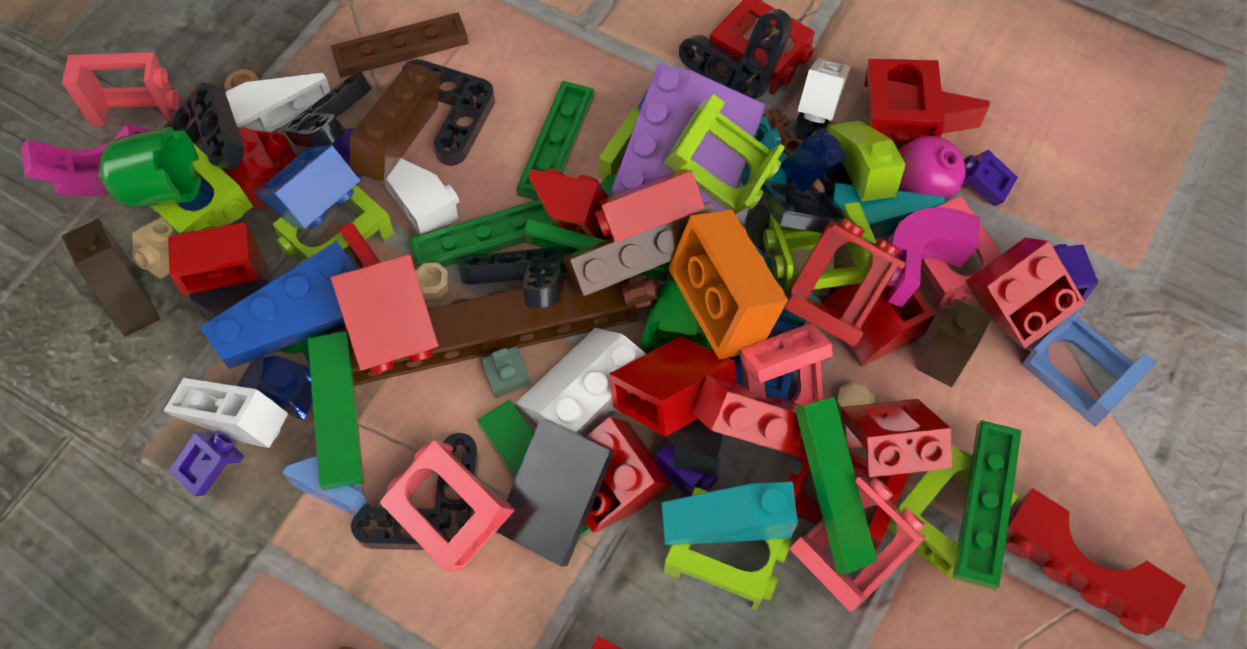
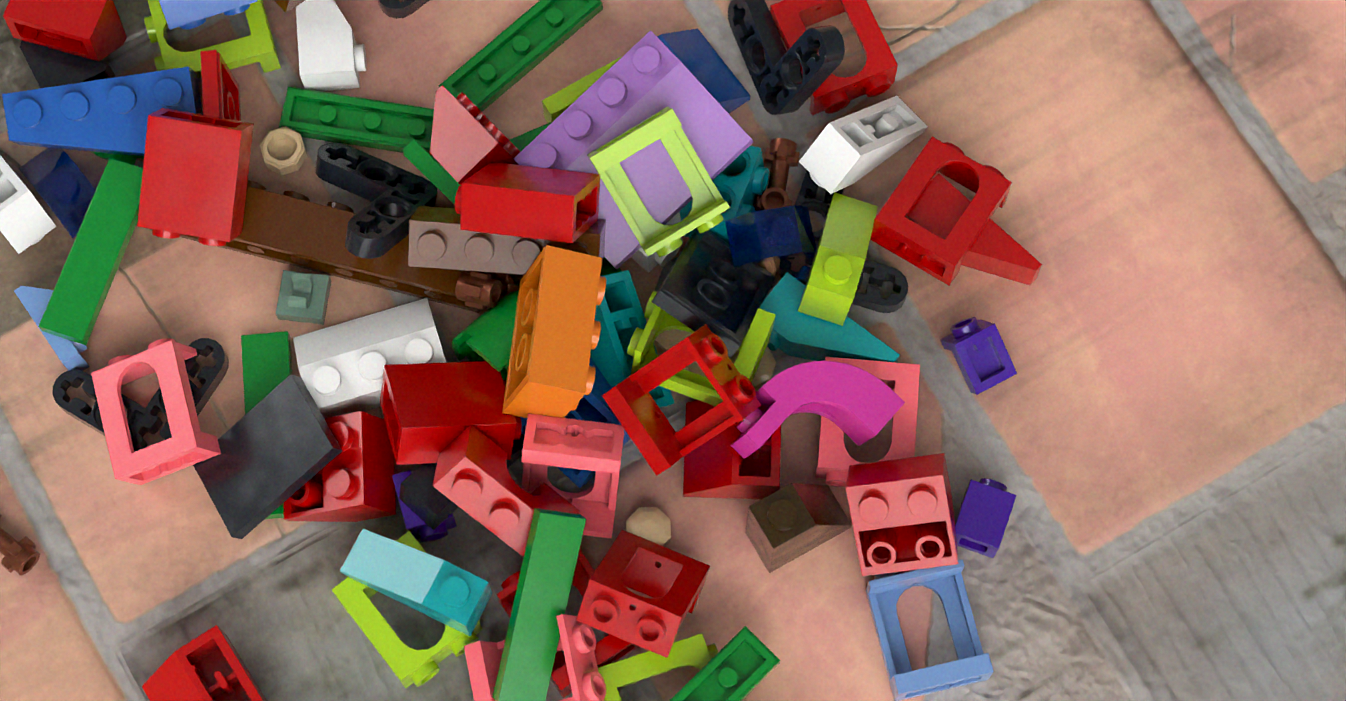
camera: 30 degrees right, 10 degrees up
dark pink cylinder [898,136,966,203] -> none

